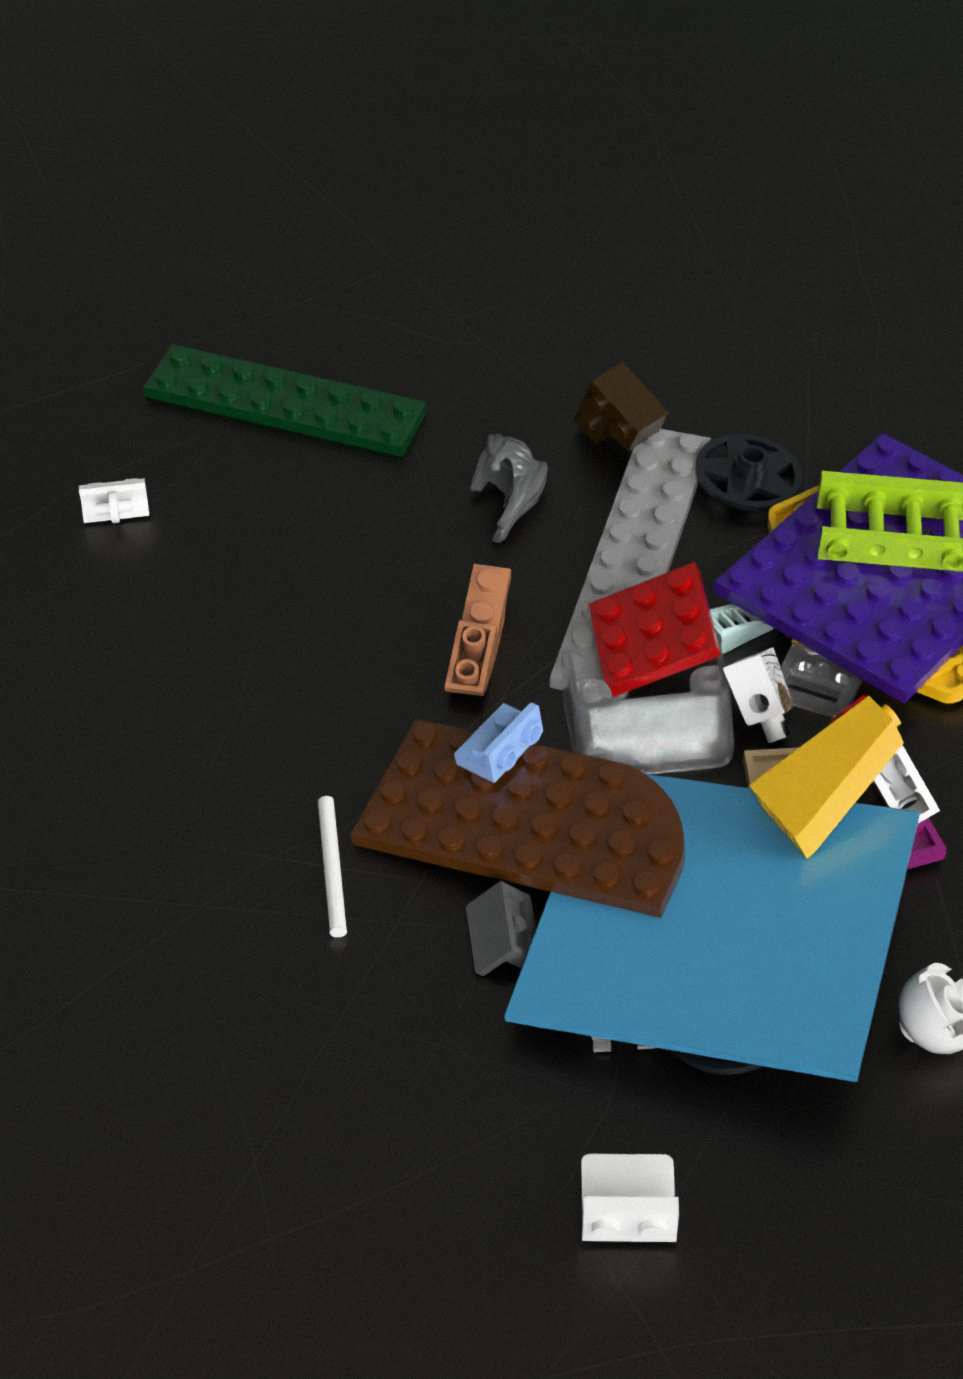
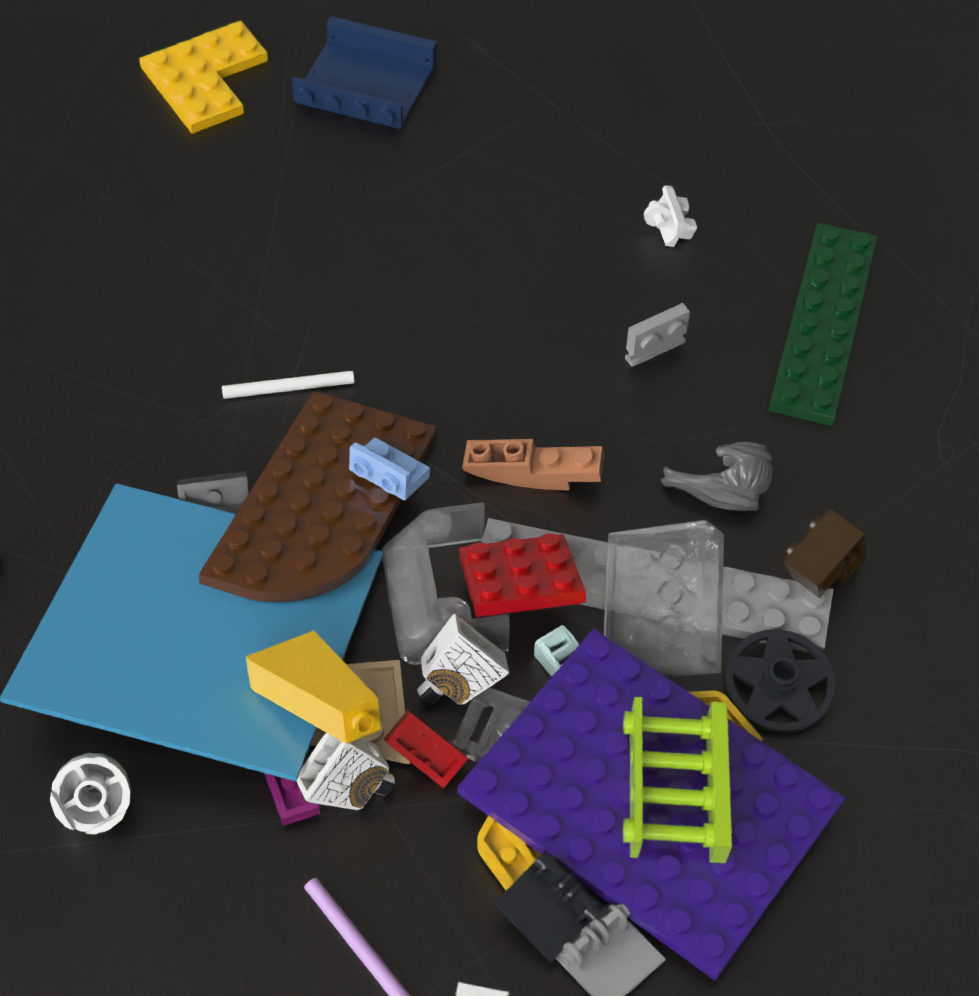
camera: 85 degrees right, 5 degrees up
none -> clear slope [604,520,724,676]
none -> light grey plate [625,303,690,367]

